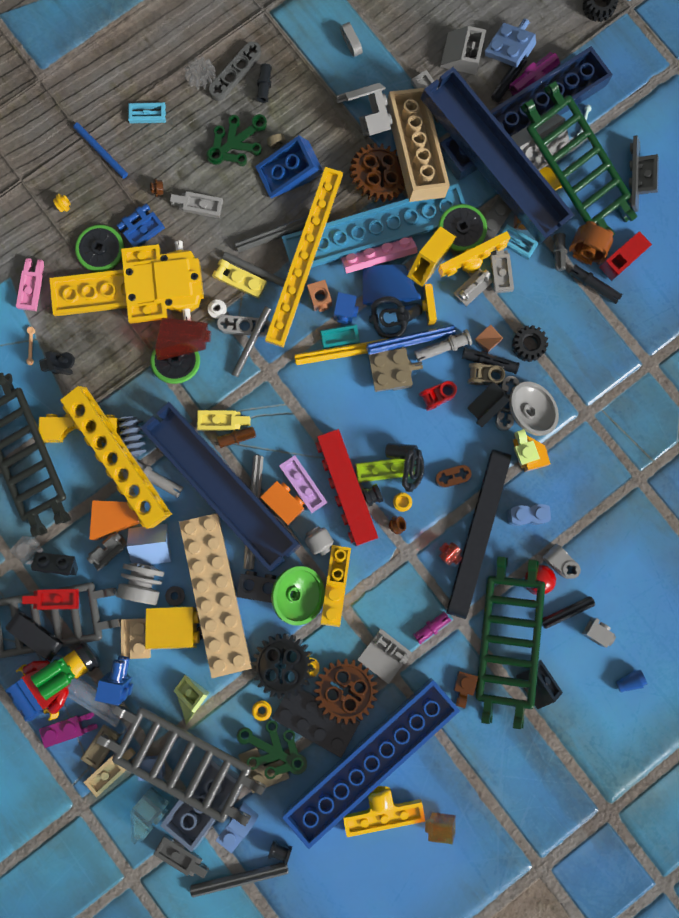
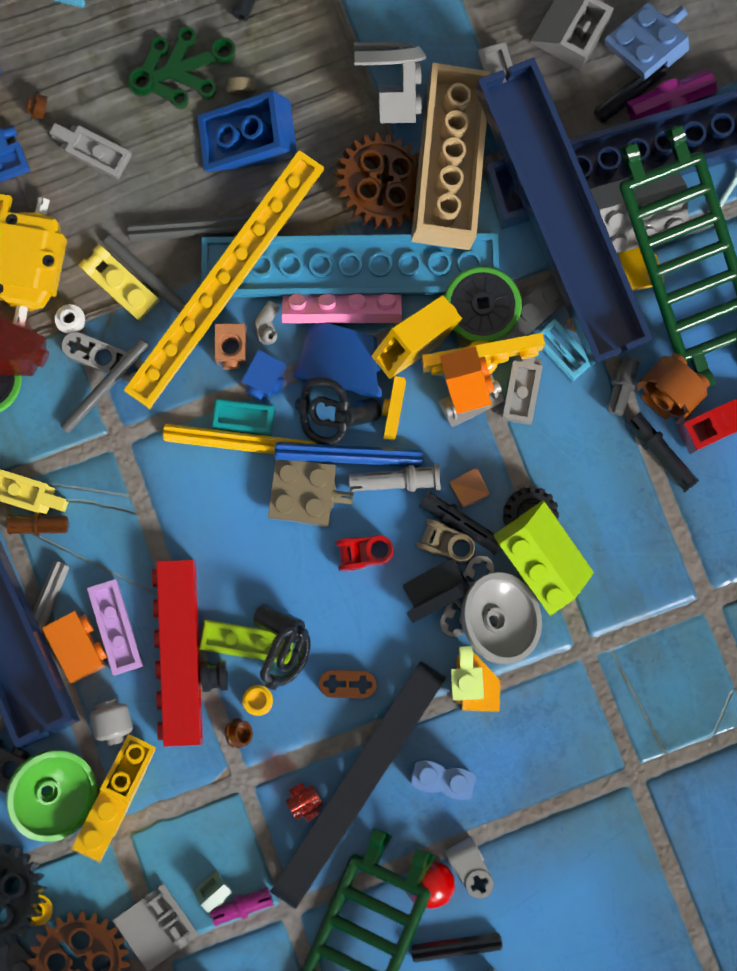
camera: 20 degrees right, 0 degrees up
none -> sand green plate [193,870,232,913]
none -> light grey arm [254,300,280,345]
none -> orange brick [440,346,495,414]
none -> lime slope [493,500,594,616]

